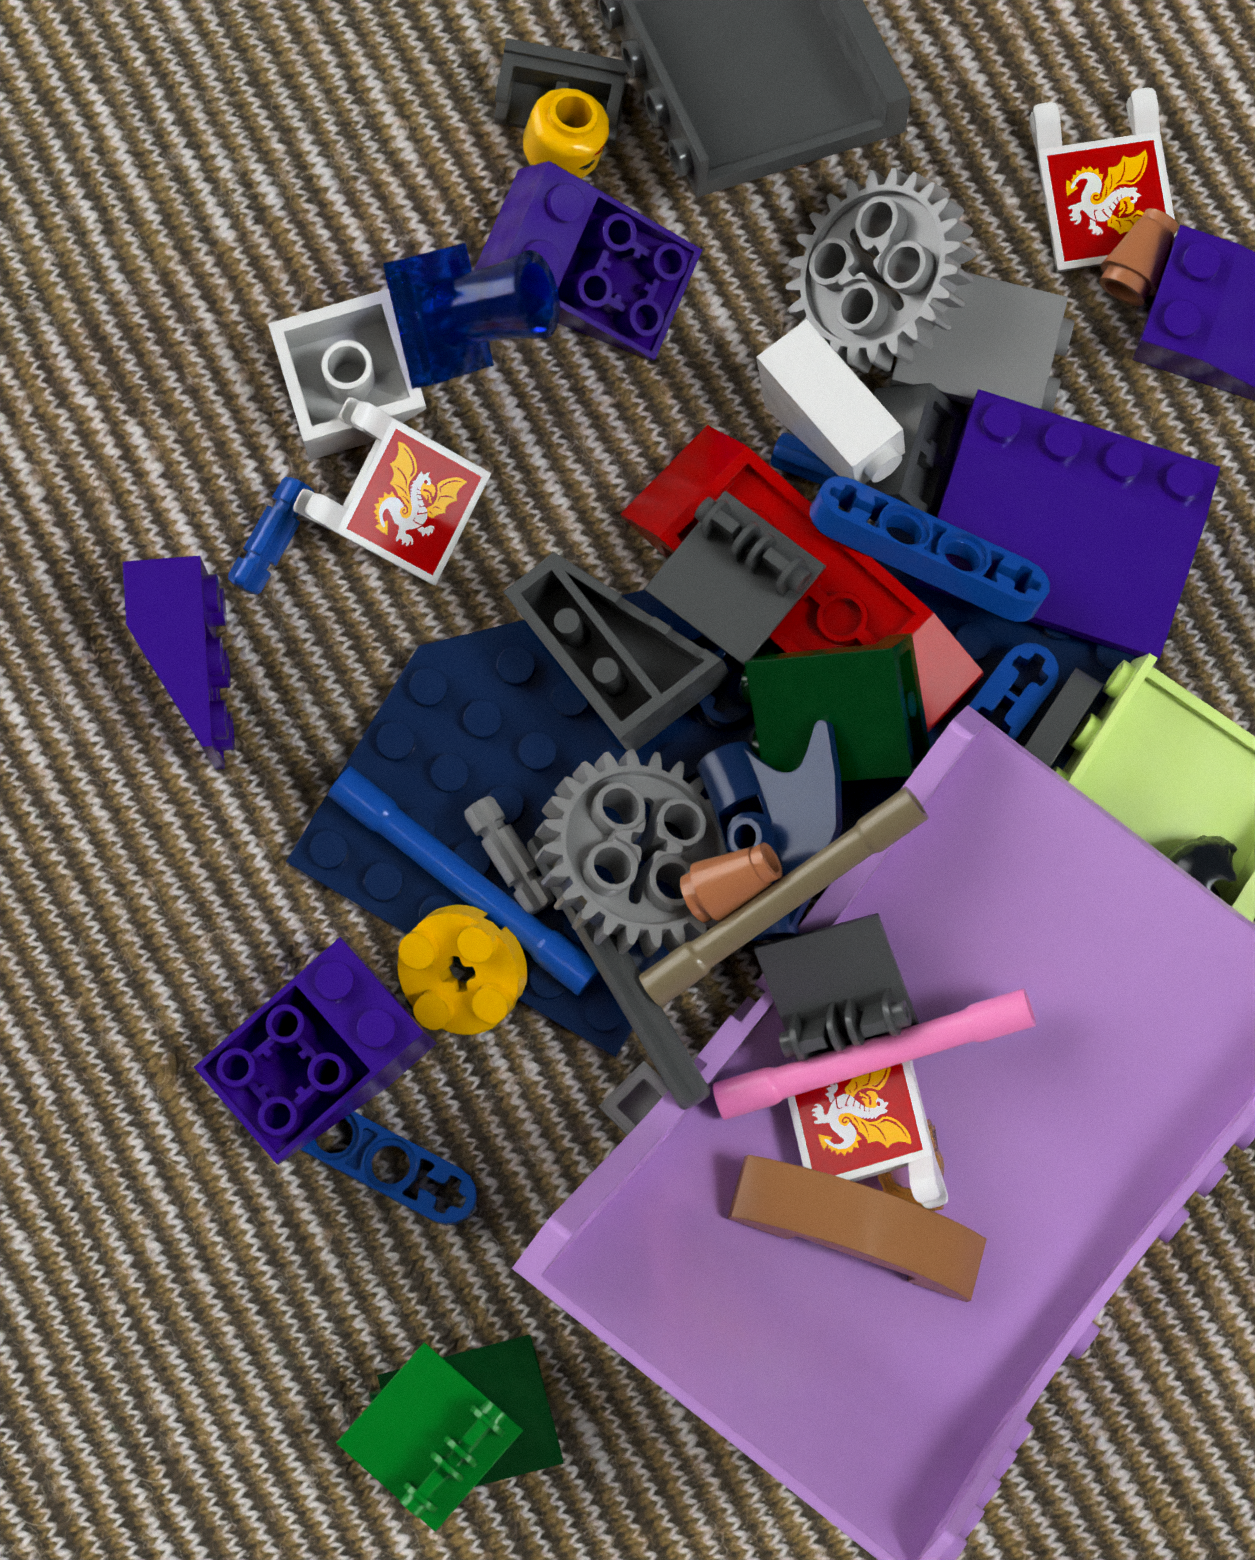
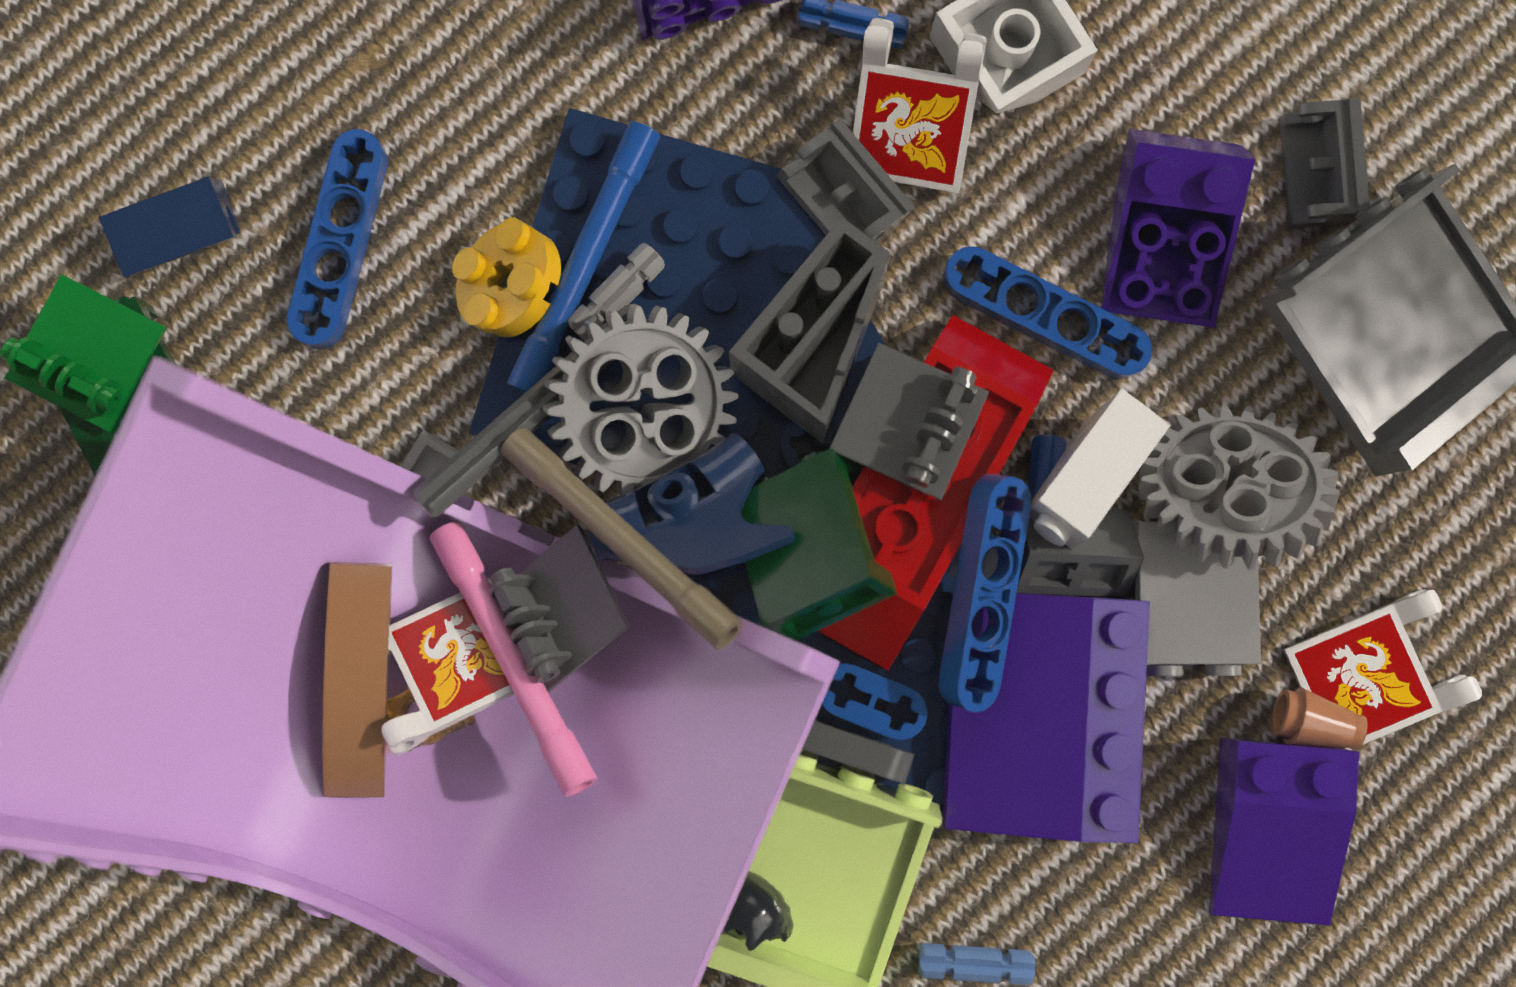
camera: 75 degrees right, 5 degrees up
dark purple slope [194,937,437,1165] -> none
clear blue plant [383,243,560,389] -> none
yellow head [523,88,609,179] -> none
nougat cone [680,842,782,923] -> none
none -> dark blue hinge [98,176,241,278]
none -> dark grey hinge [776,119,915,243]
none -> blue beam [943,246,1153,380]

